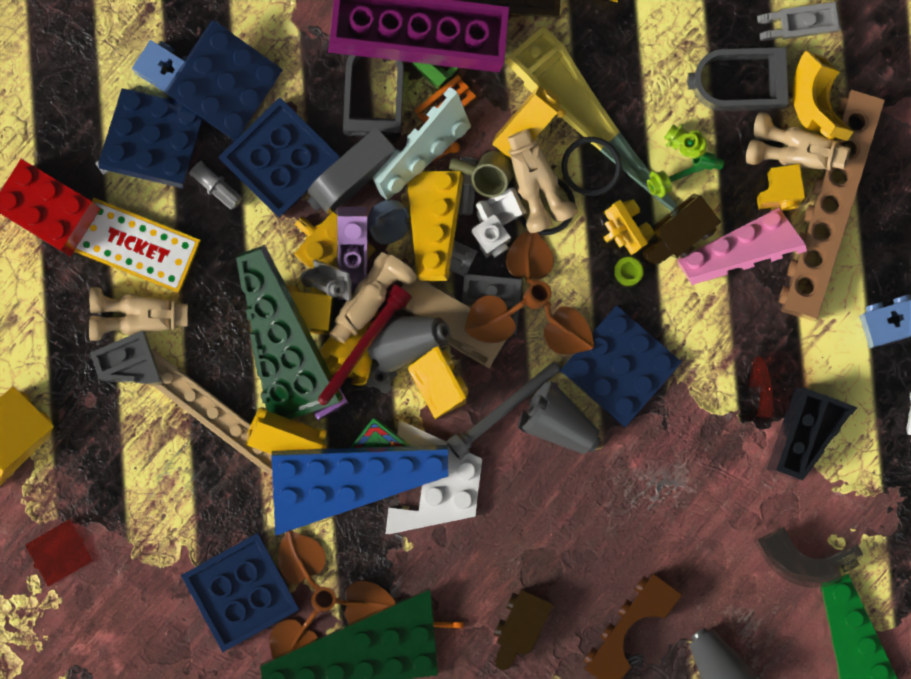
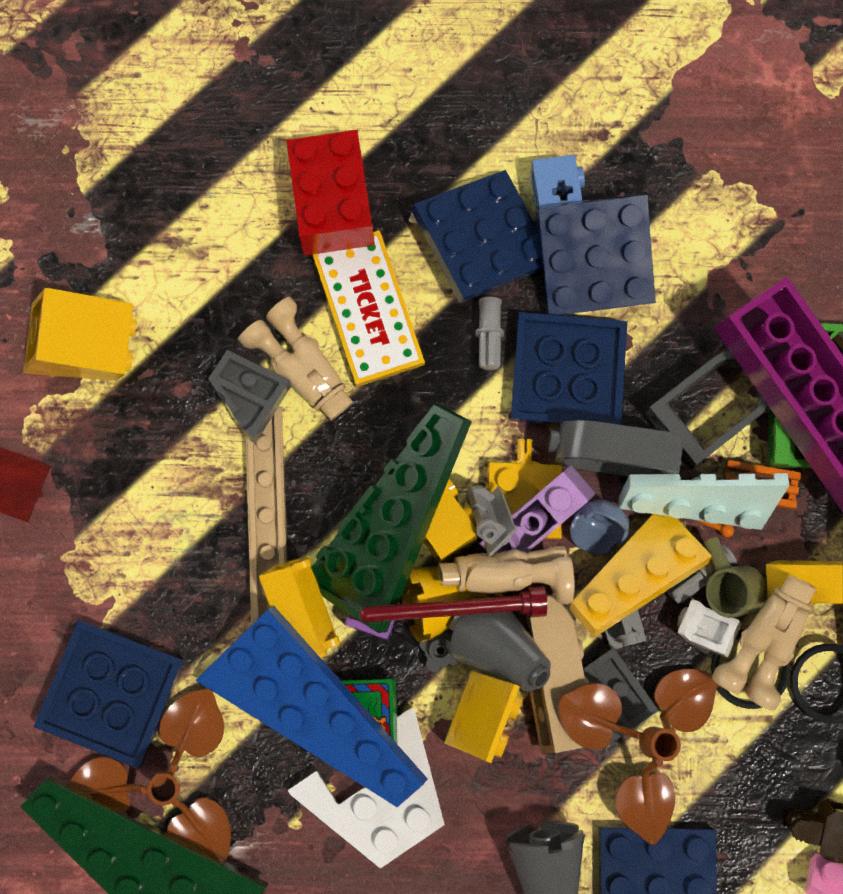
camera: 50 degrees right, 5 degrees down
dark grey piece [446,362,560,460] -> none
white bracket [472,215,511,258] -> none
yellow hips [604,199,655,256] -> none
lime tile [614,257,643,286] -> none

